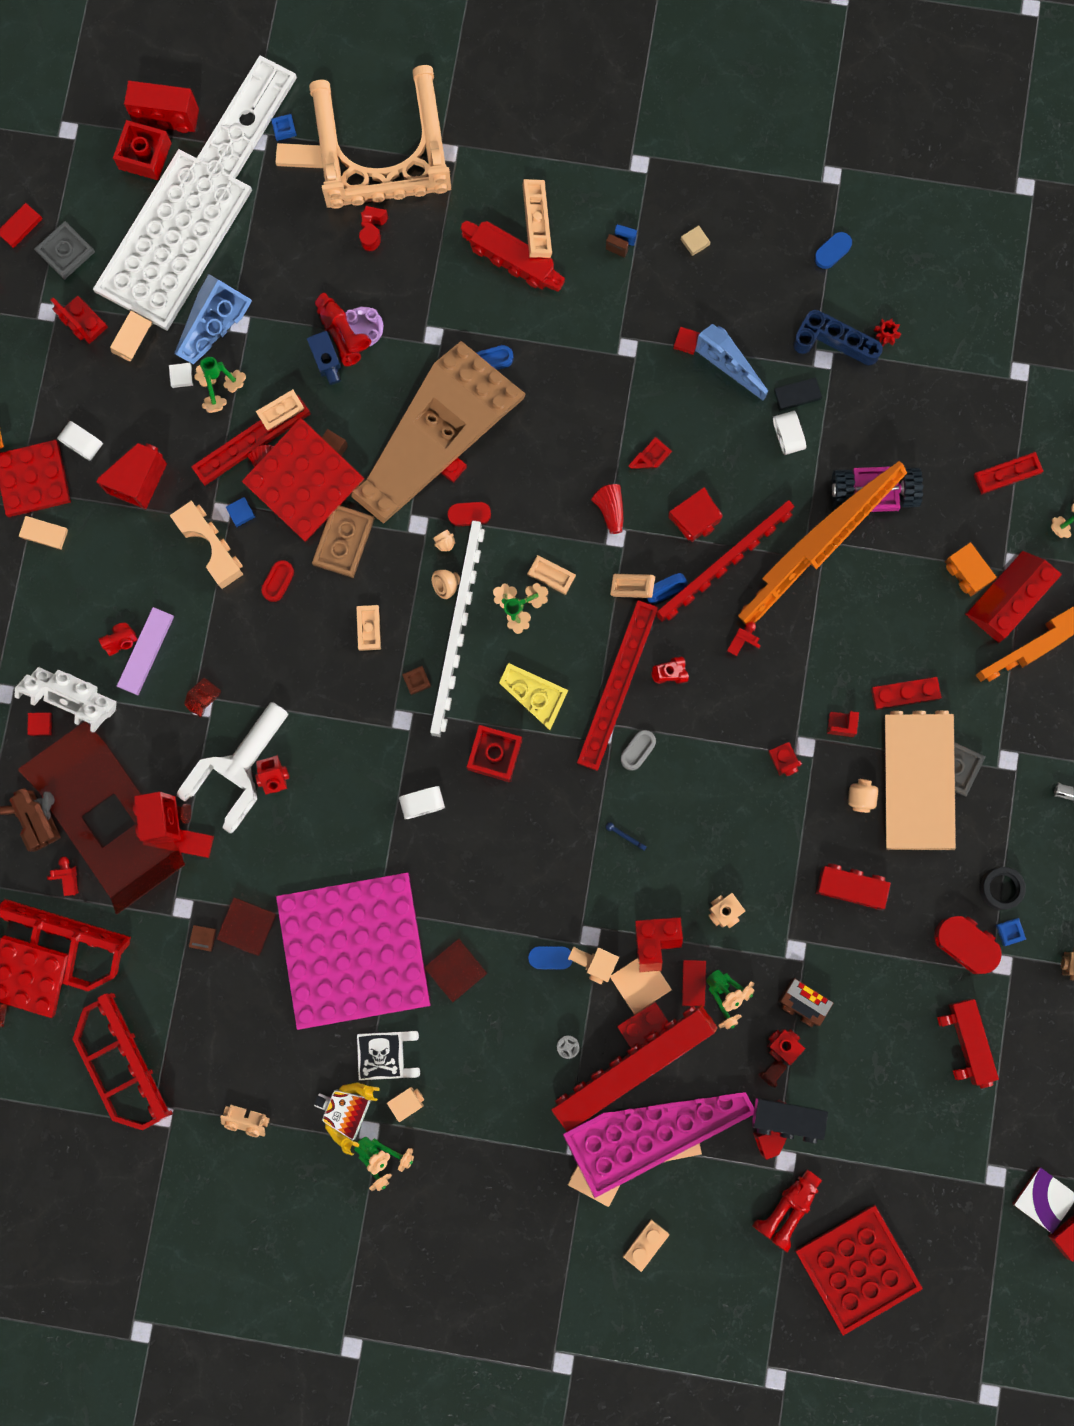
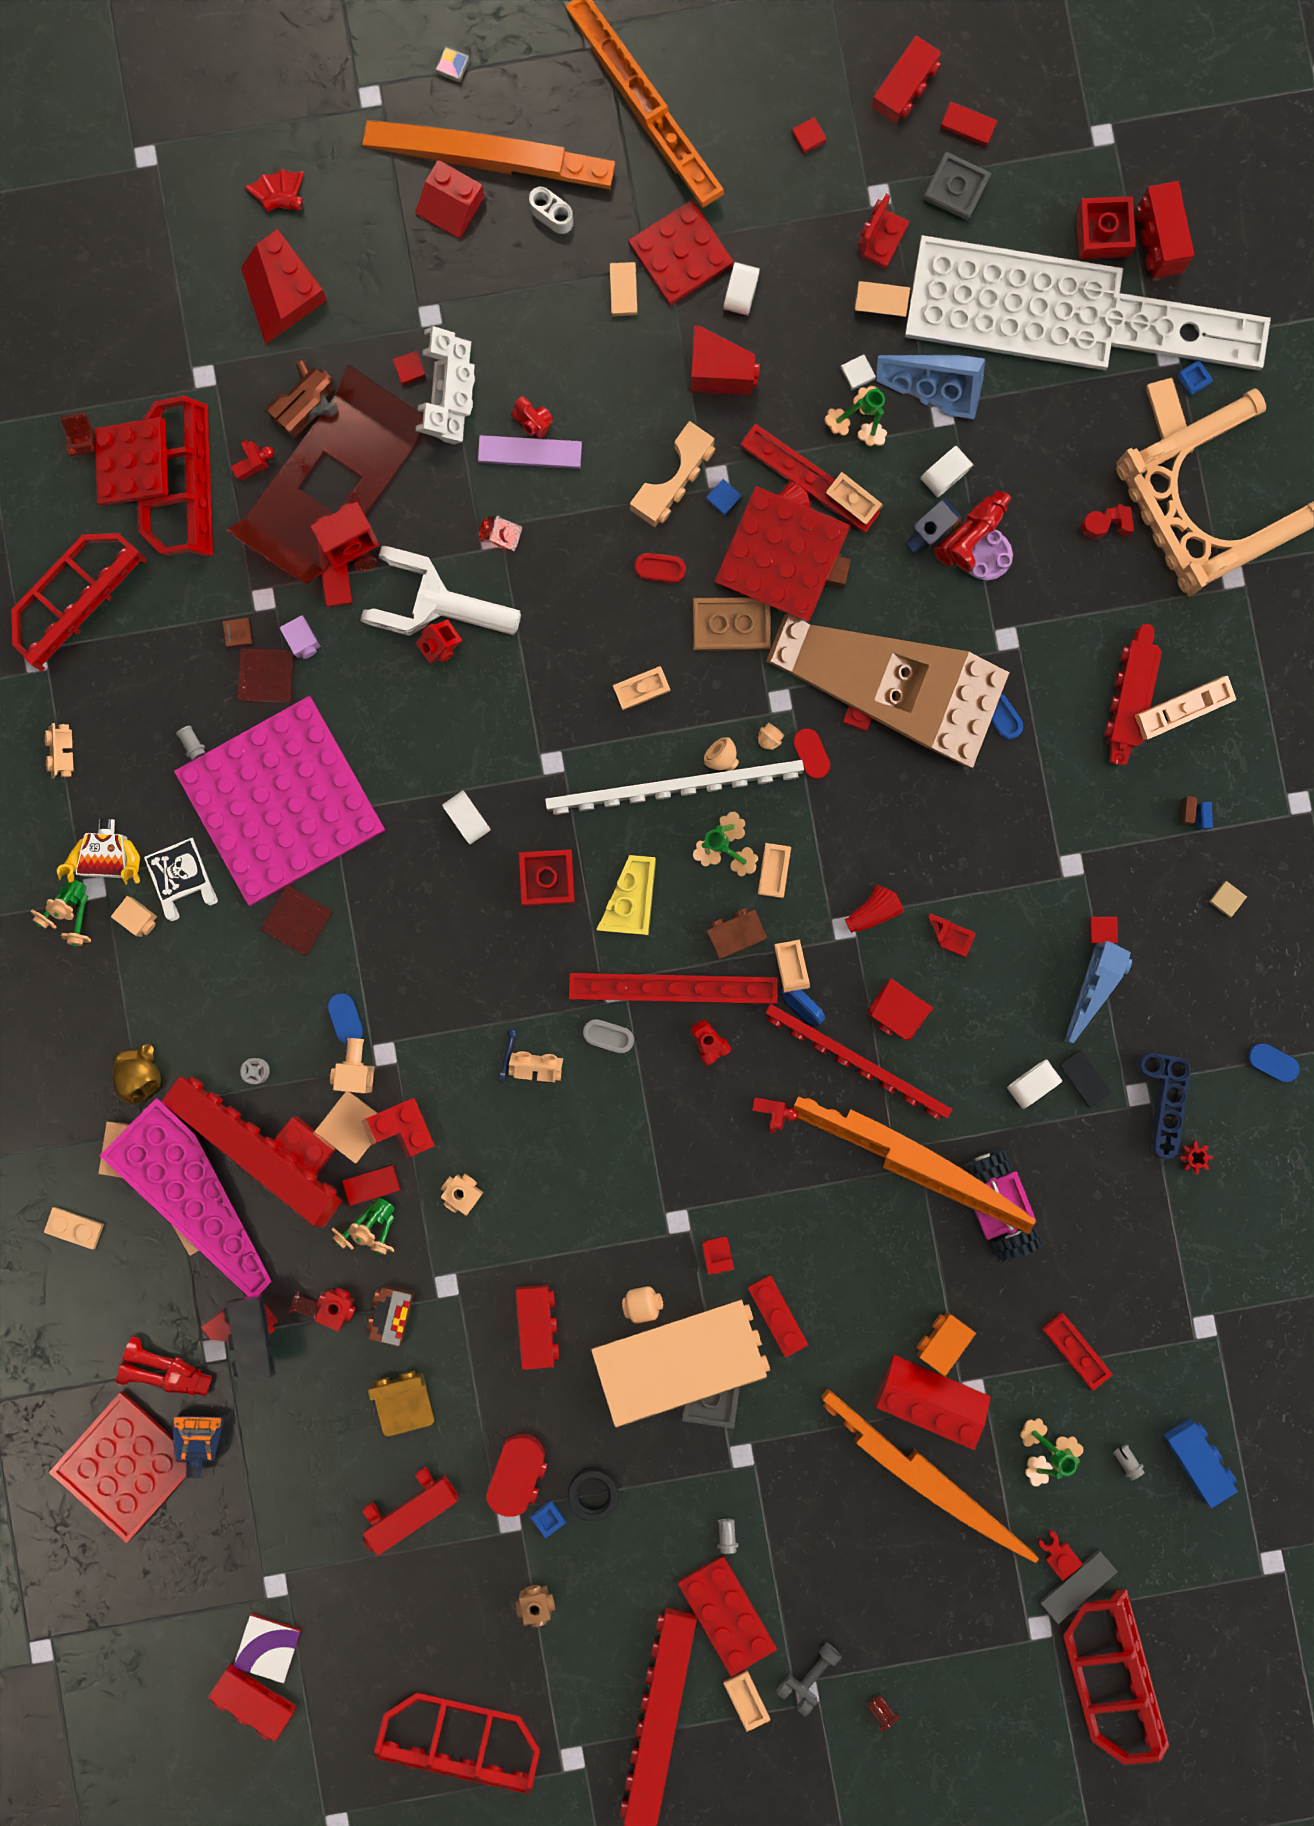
camera: 65 degrees right, 5 degrees up
copper tile [402,666,431,695] -> none
red bracket [768,742,802,777] -> none
none -> pearl gold piece [113,1044,161,1105]
none -> torso [171,1416,223,1478]
none -> light grey pin [177,726,205,760]
none -> lavender brick [279,615,321,659]
none -> pearl gold bracket [368,1371,434,1436]
none -> light nougat hinge [509,1051,563,1083]
none -> copper brick [707,908,767,960]
none -> white beam [920,446,973,498]

